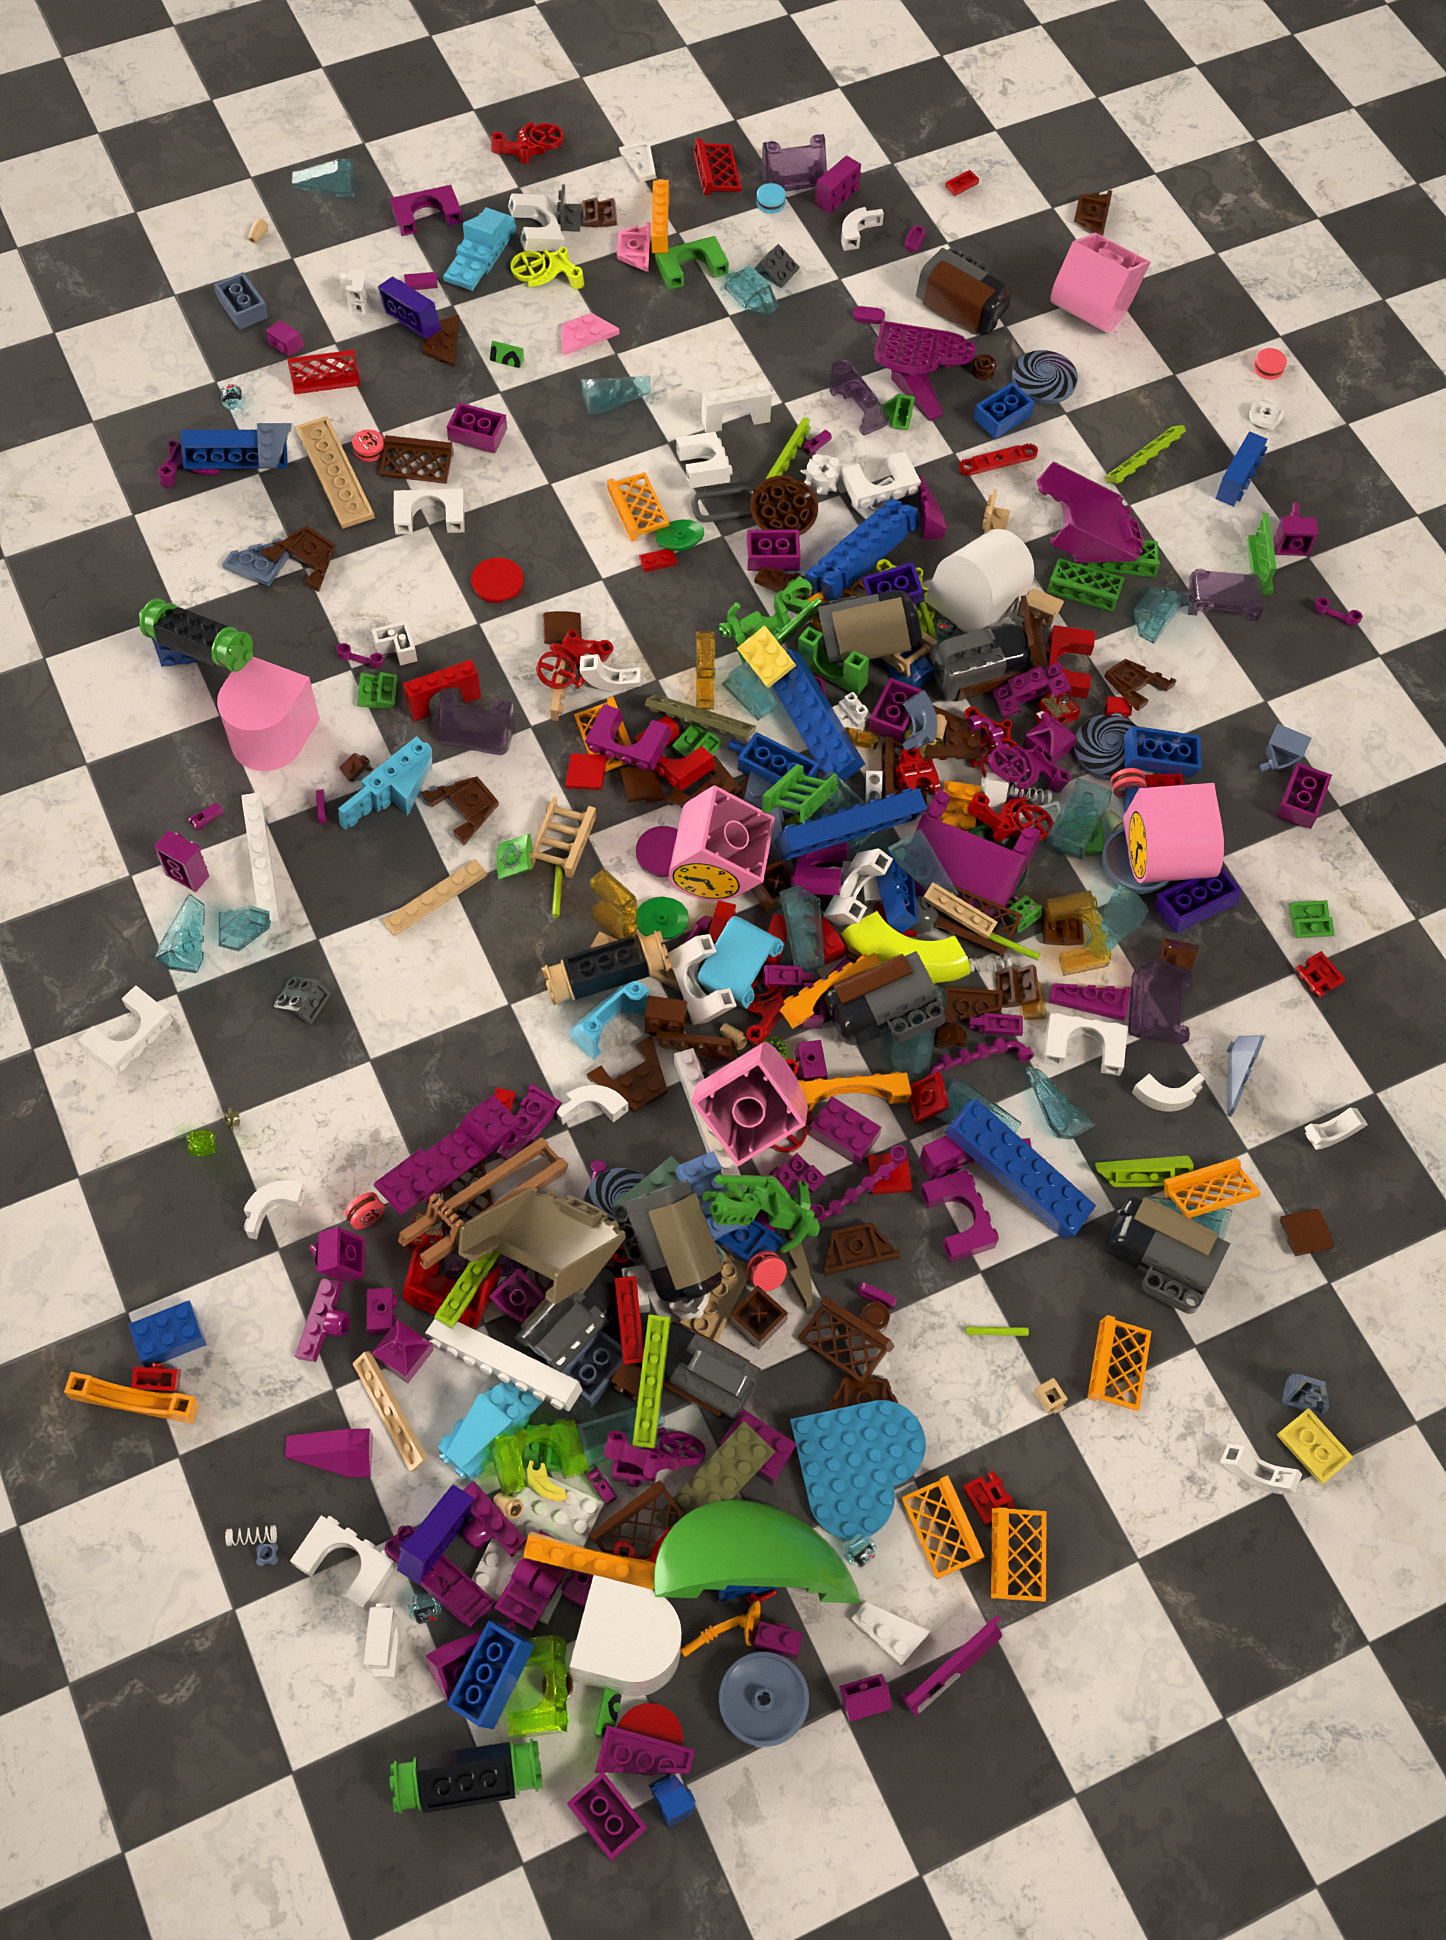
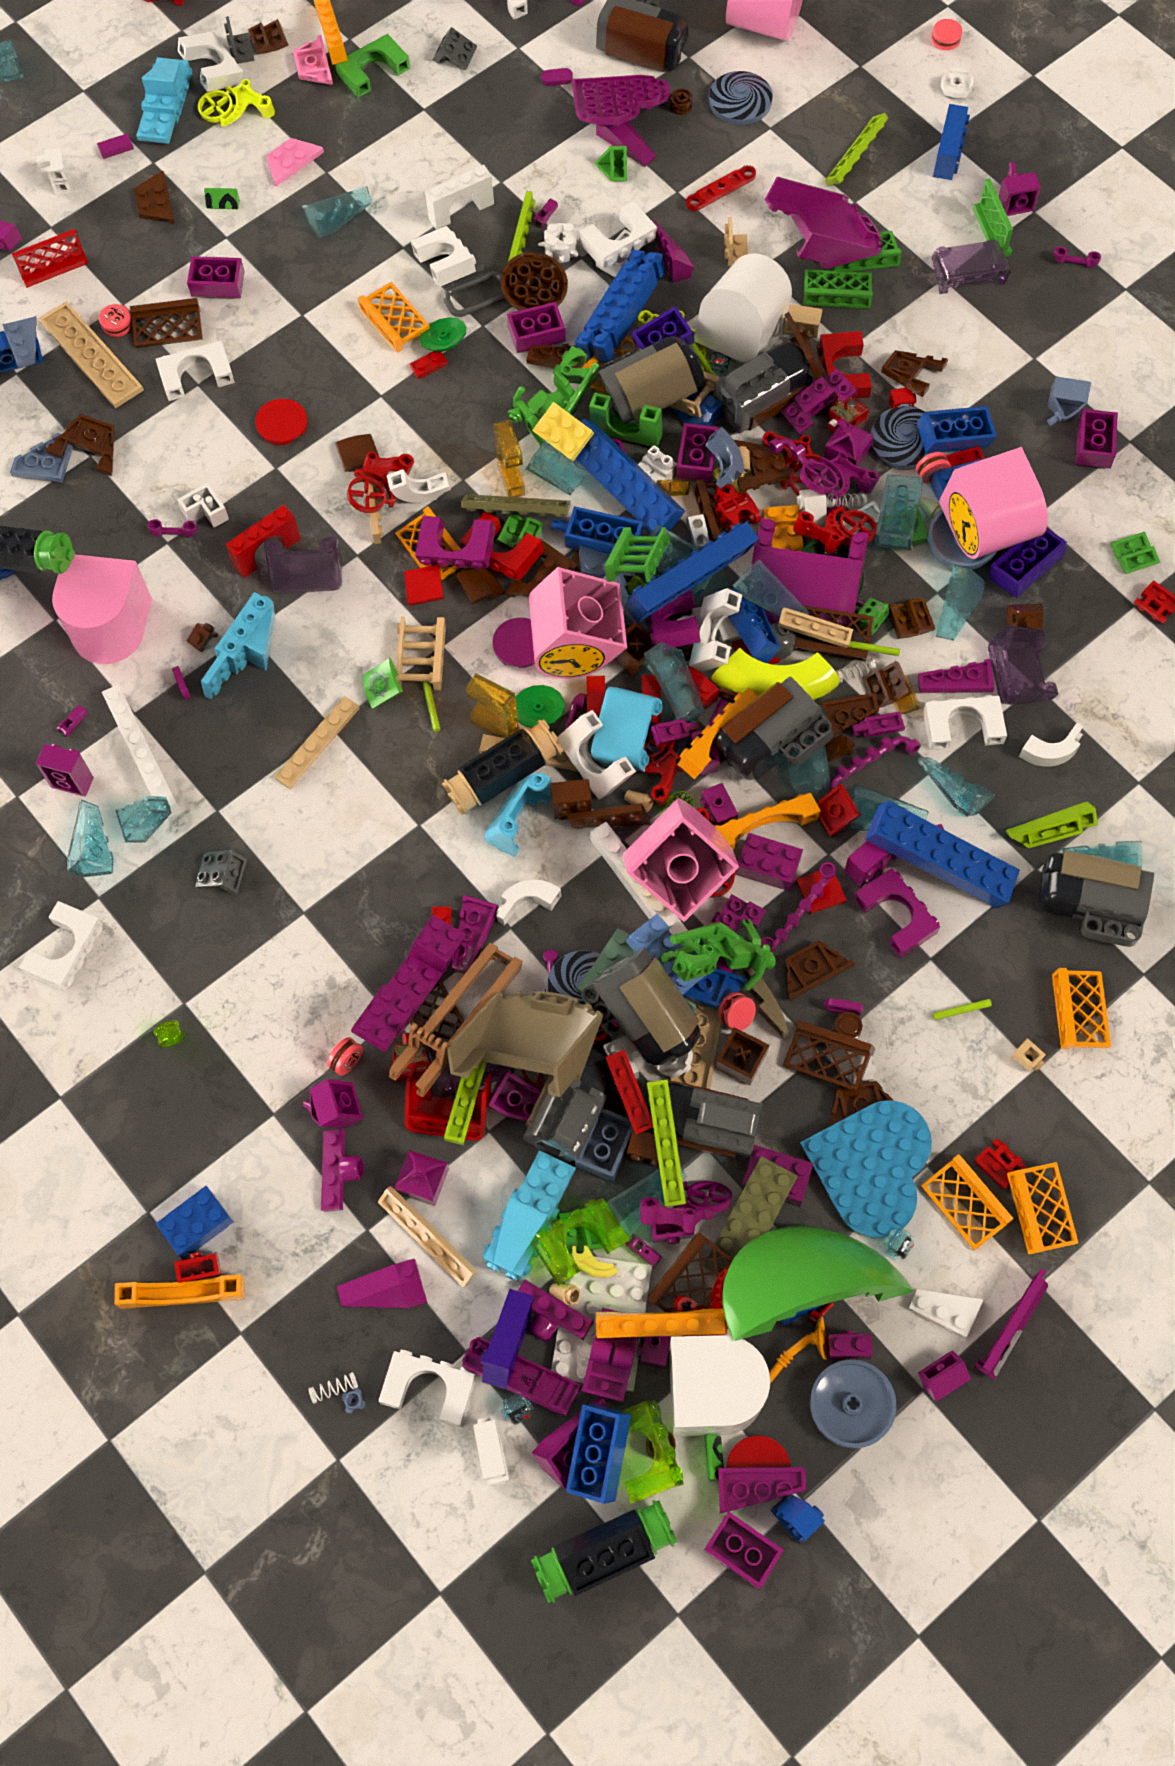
camera: 10 degrees left, 5 degrees up
olive plate [224,1107,240,1130] -> none
white arch [244,1180,306,1240] -> none
bright green slope [357,672,397,708] -> none
magenta brick [367,1288,398,1336] -> none
dark purple brick [378,276,441,339] -> none
magenta arch [390,185,463,236] -> none
reddish brown wing [422,776,499,846] -> none
white brick [425,1319,582,1411] -> none
reddish brown wing [587,1036,668,1113] -> none
clear light blue wedge [725,265,779,315] -> none
clear purple windscreen [829,360,889,436] -> none
blue brick [973,382,1035,439] -> none
clear yellow arch [1045,890,1112,976] -> none
clear light blue wedge [1133,587,1188,644] -> none
light orange fence [1164,1158,1261,1218] -> none
wedge [1227,1035,1265,1117] -> none

